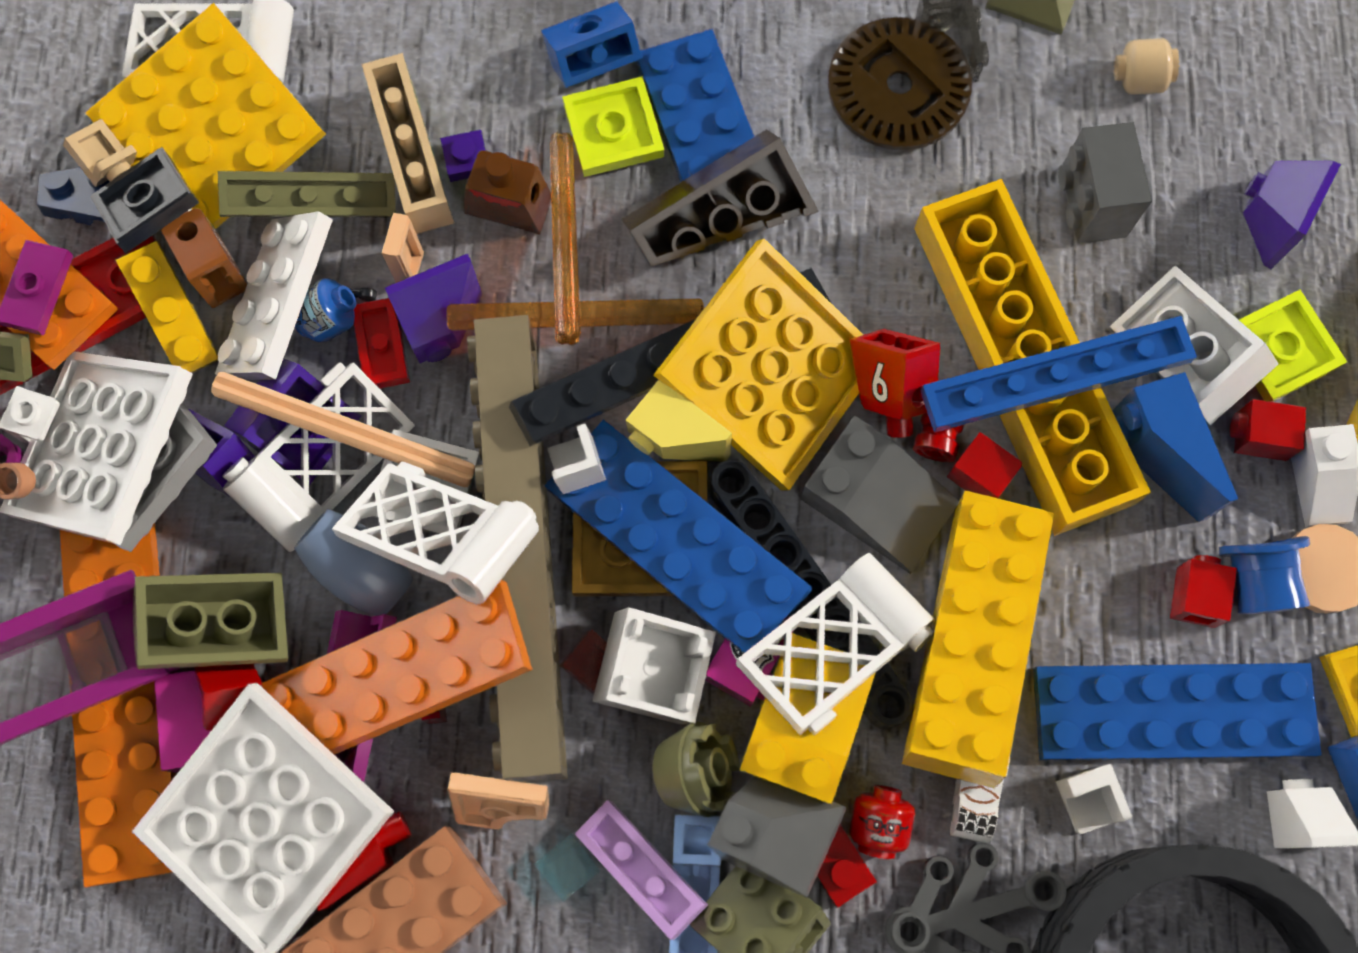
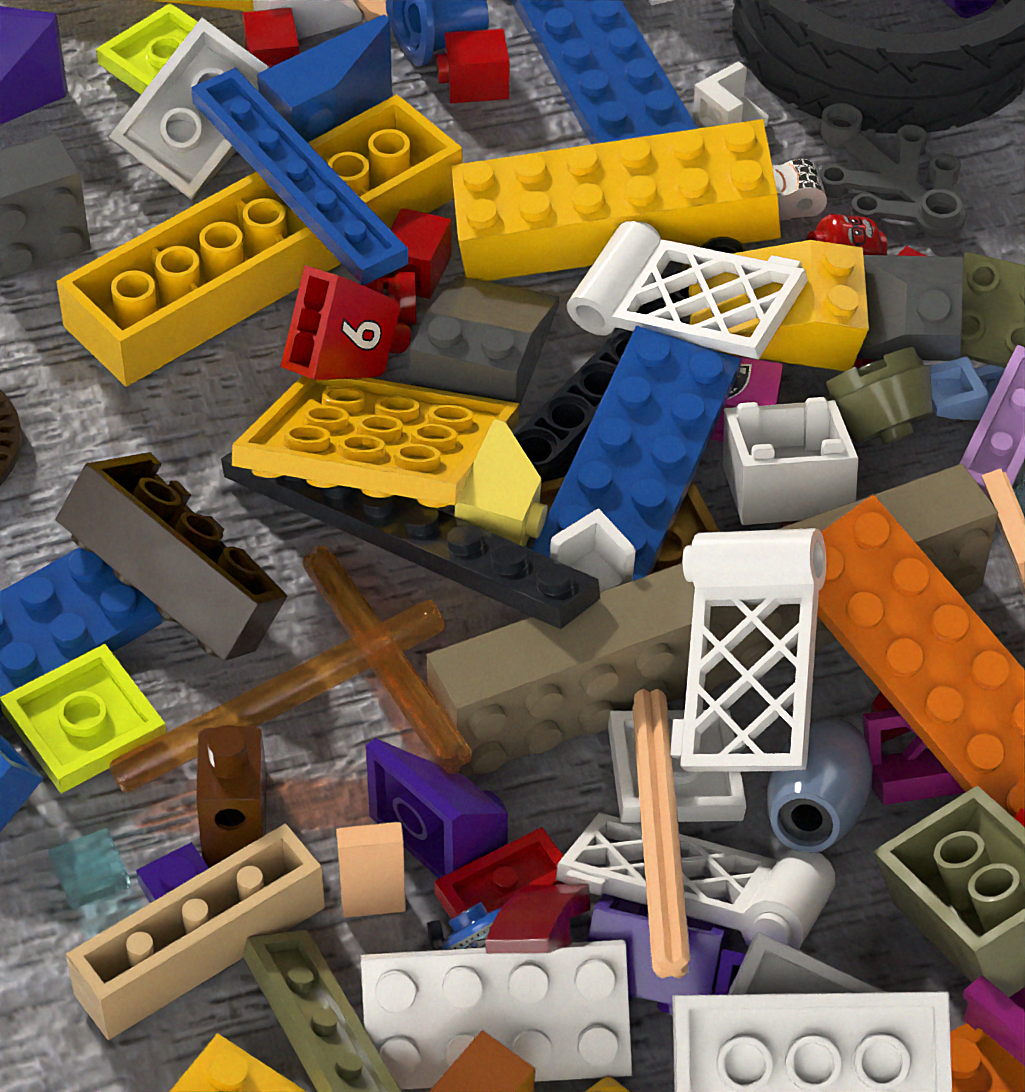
camera: 110 degrees left, 25 degrees down
none -> clear light blue tile [48,828,131,910]
none -> dark red slope [485,884,590,954]

